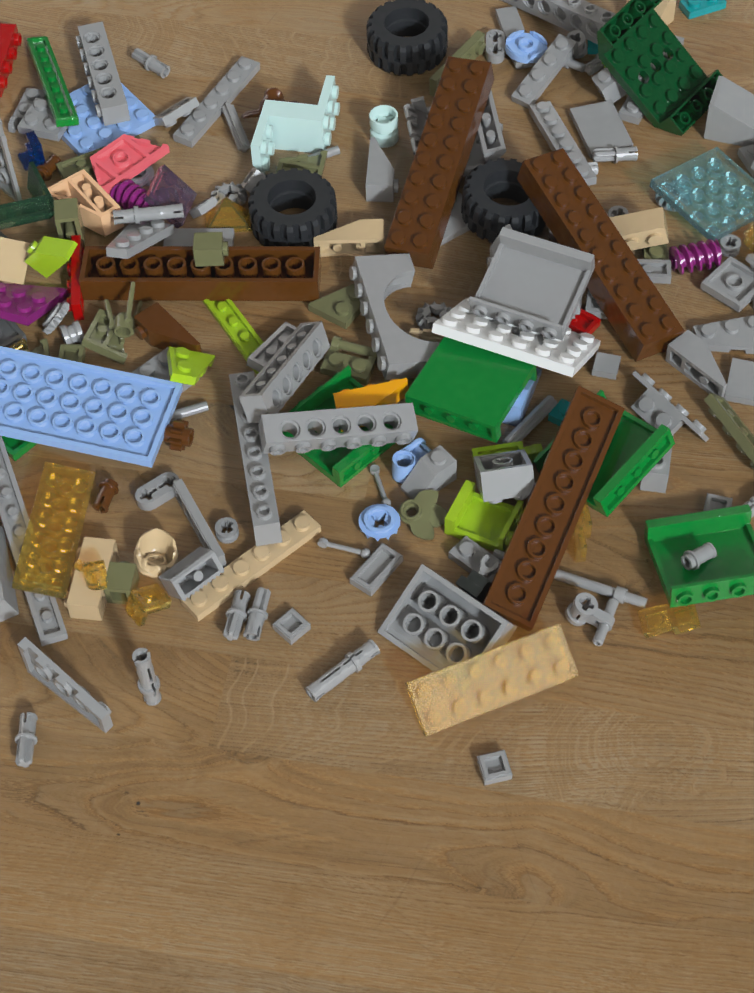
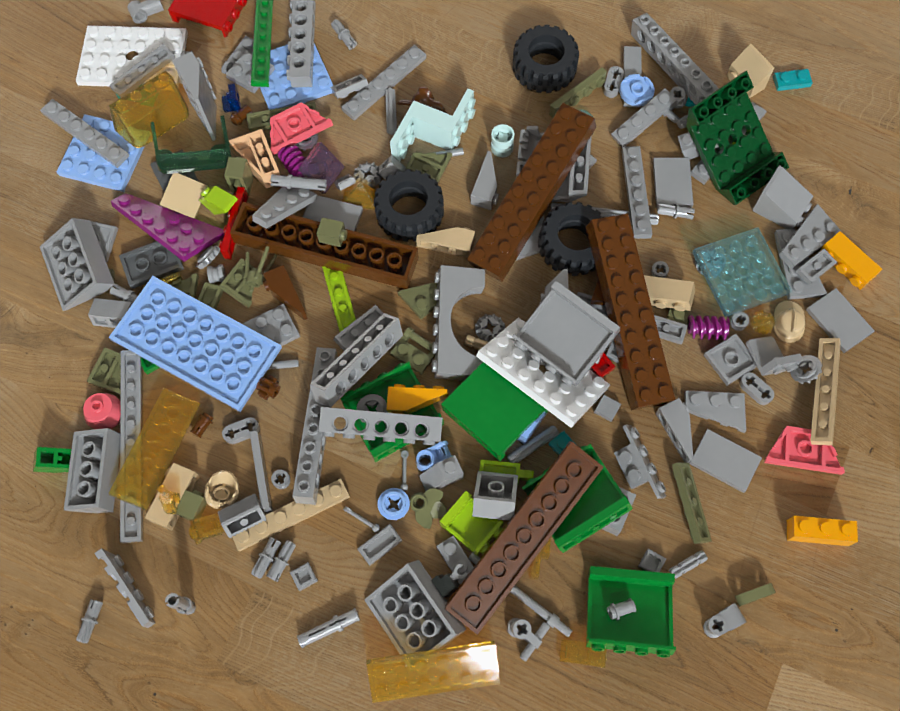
camera: 15 degrees right, 15 degrees up
lime wing [167,346,215,385] -> none

